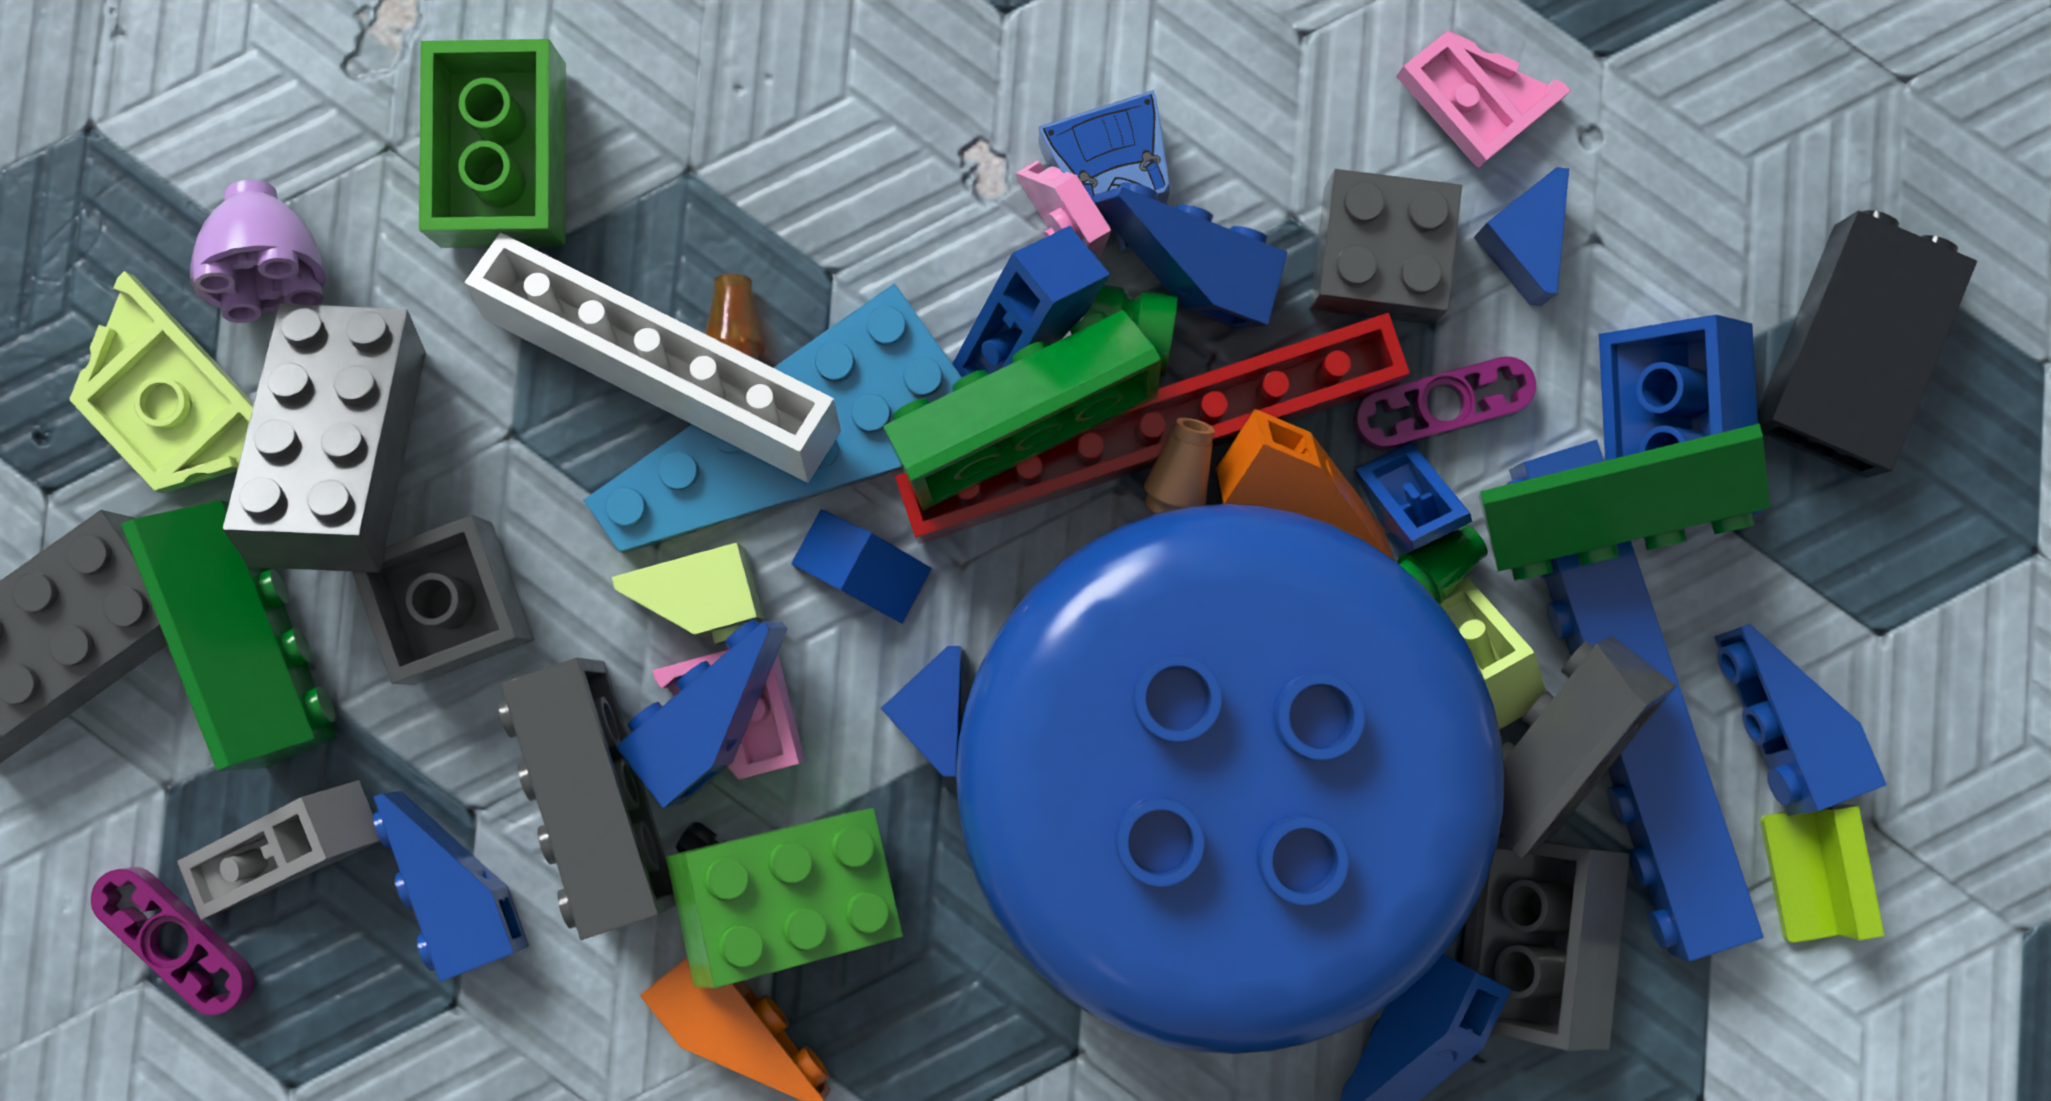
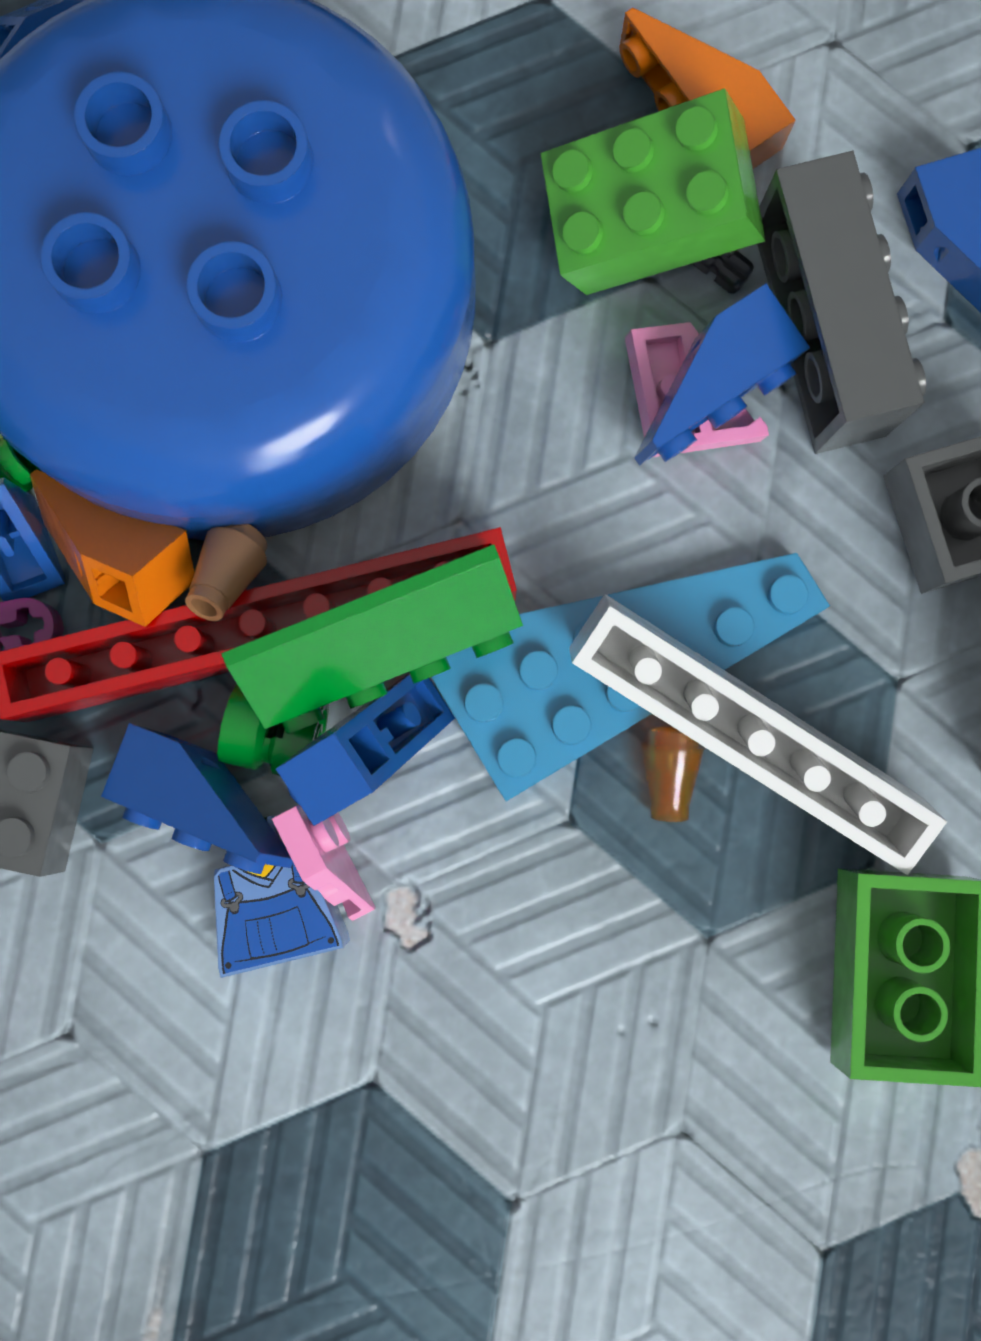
camera: 175 degrees left, 0 degrees up
yellowish green slope [612,542,765,645] -> none
blue slope [791,509,932,624] -> none
blue slope [880,646,963,777] -> none

